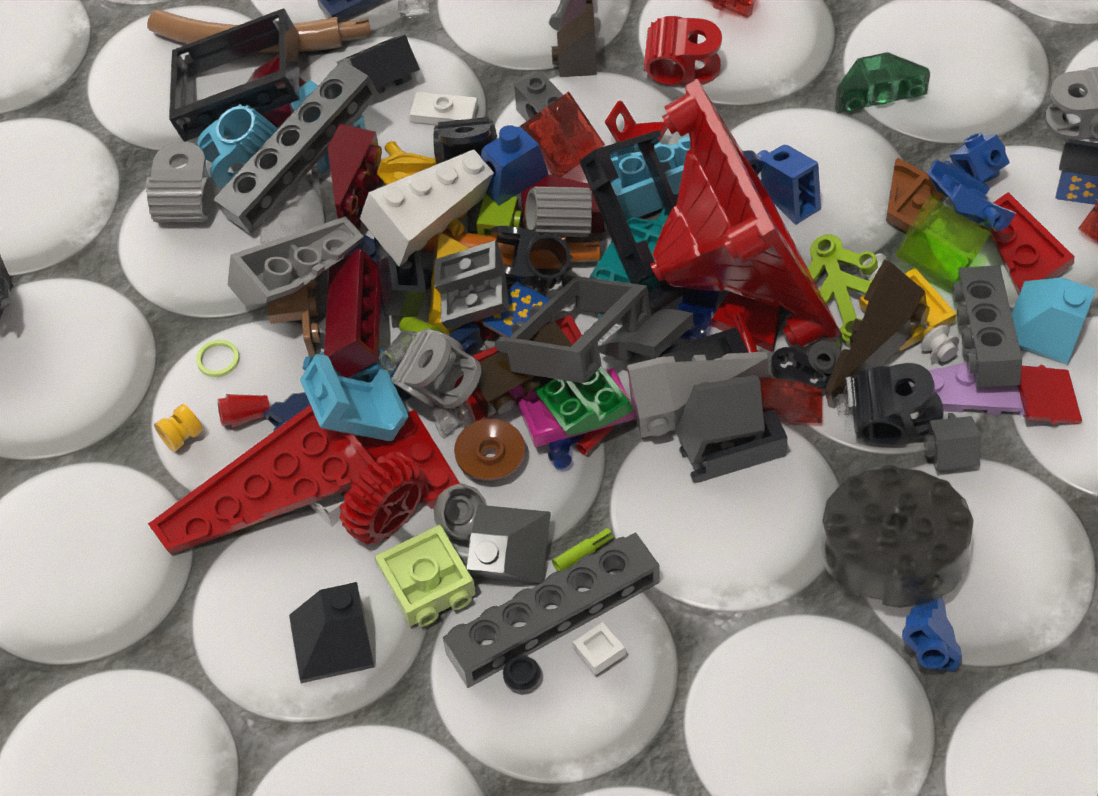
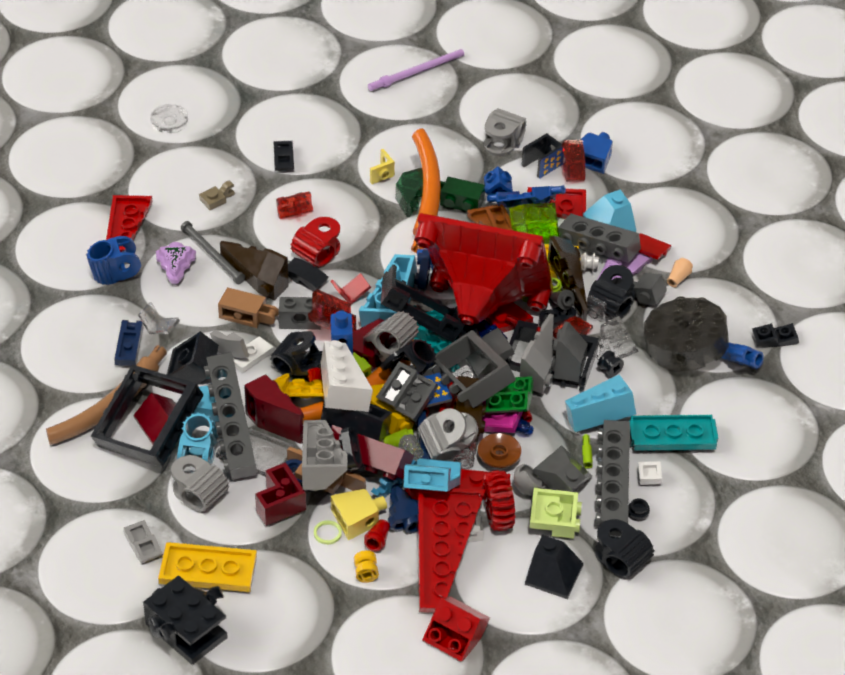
camera: 60 degrees left, 10 degrees down
none -> light grey slope [124,520,163,563]
none -> yellow plate [158,542,257,592]
none -> light grey slope [210,330,249,358]
none -> medium nougat brick [218,287,279,328]
none -> dark red brick [255,462,306,526]
none -> black slope [288,257,329,292]
none -> light yellow torso [331,489,387,540]
none -> black plate [339,426,362,471]
none -> light yellow bracket [370,149,395,184]
none -> orange animal [411,128,441,253]
none -> red slope [422,597,490,662]
none -> dark green brick [440,176,485,212]
none -> medium azure wedge [565,374,636,432]
none -> black piece [595,519,655,579]
none -> clear slope [596,316,639,360]
none -> black wheel [597,350,624,377]
none -> teal brick [629,415,718,451]
none -> light nougat cone [667,258,693,287]
none -> black slope [752,323,799,347]

